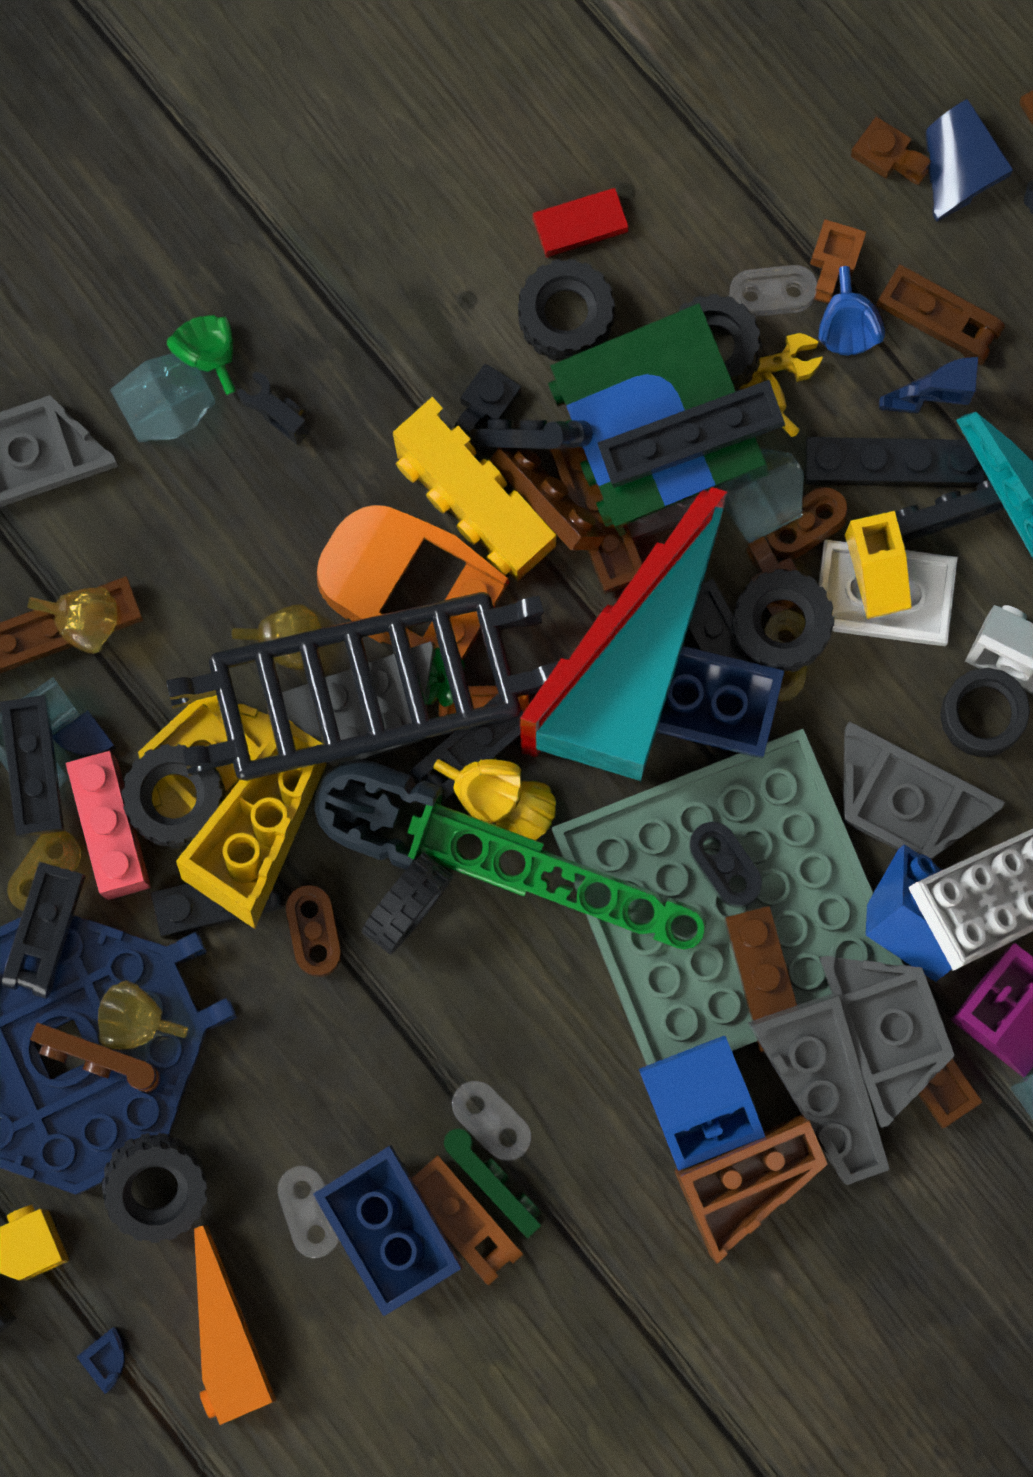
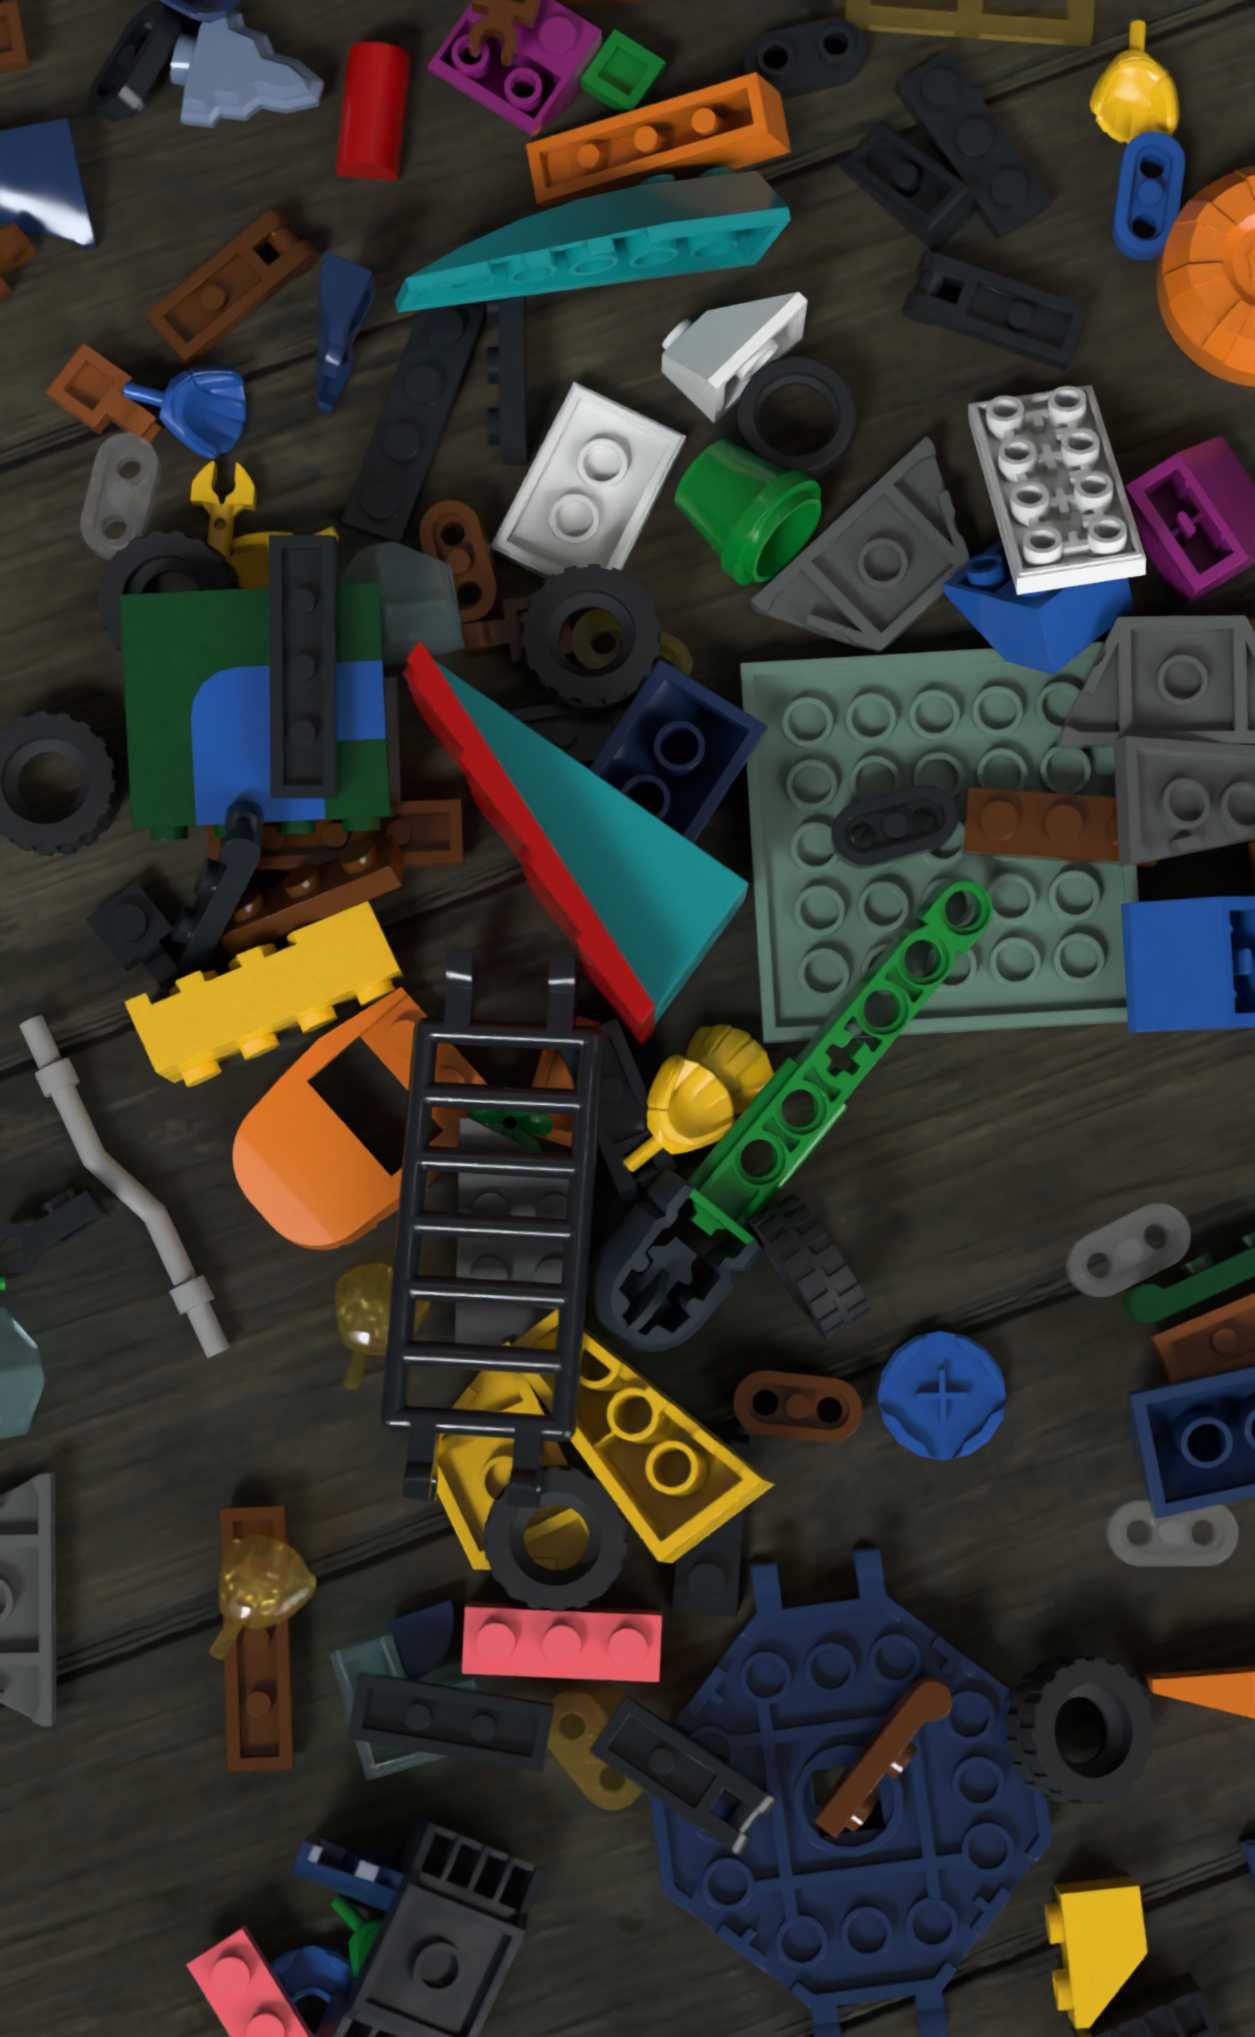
camera: 70 degrees left, 5 degrees up
clear yellow piece [98,980,188,1049] -> none
yellow slope [845,511,912,619] -> none
none -> light grey bar [19,1015,231,1358]
none -> green piece [675,439,822,585]
none -> blue tile [877,1331,1006,1460]

